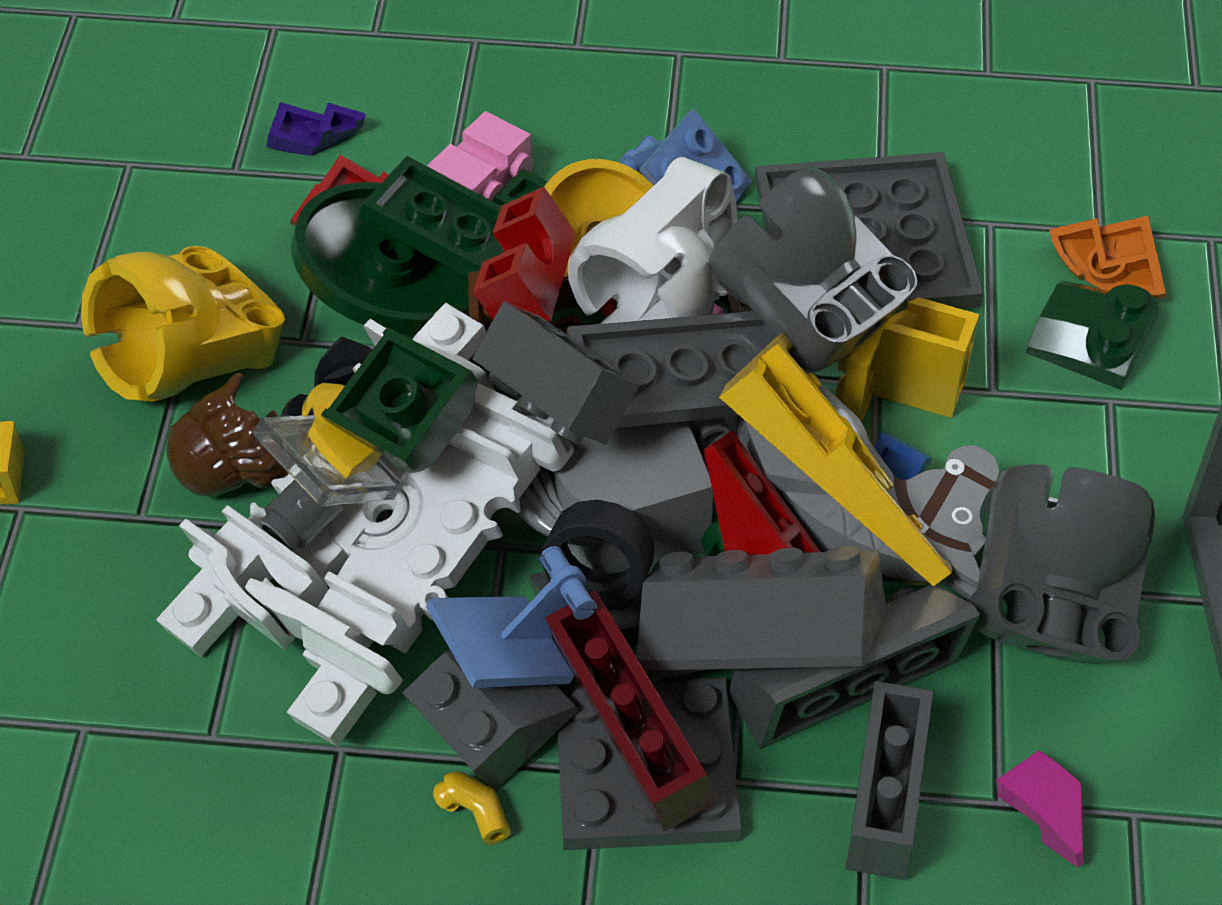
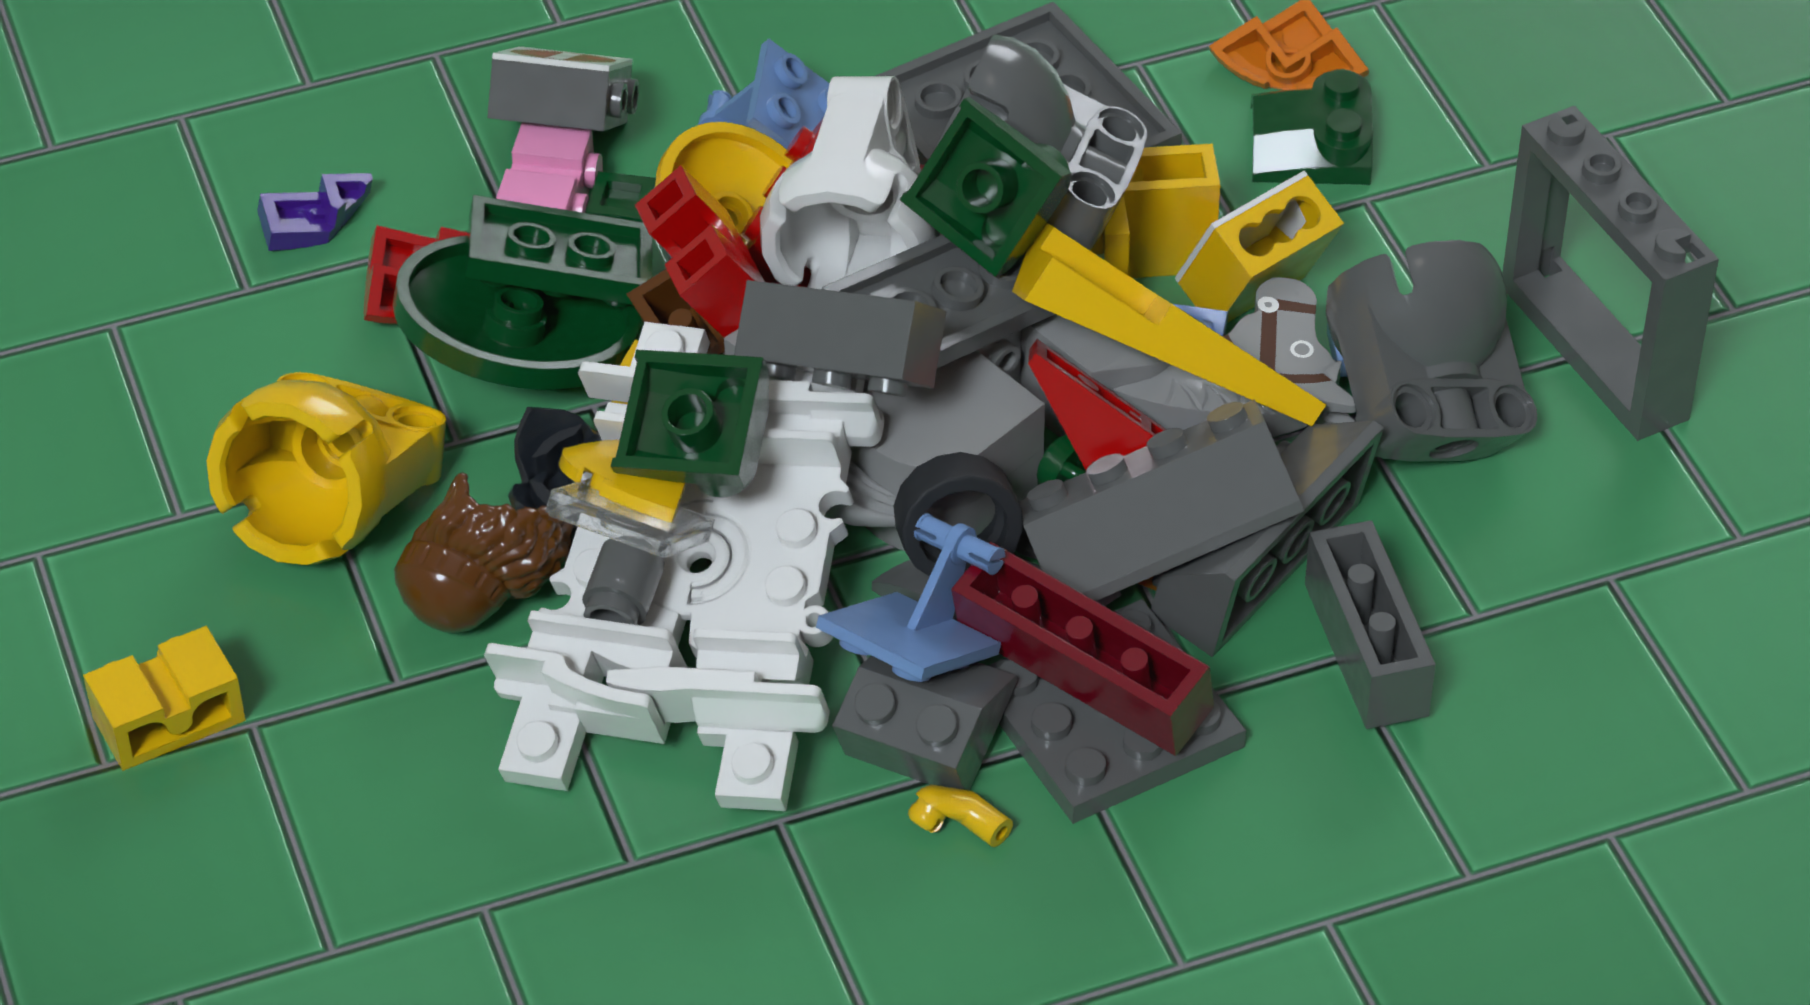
camera: 25 degrees left, 5 degrees down
dark pink slope [996,750,1085,868] -> none
none -> dark grey piece [487,47,639,131]
none -> dark green slope [899,97,1072,277]
none -> yellow piece [1175,171,1344,323]

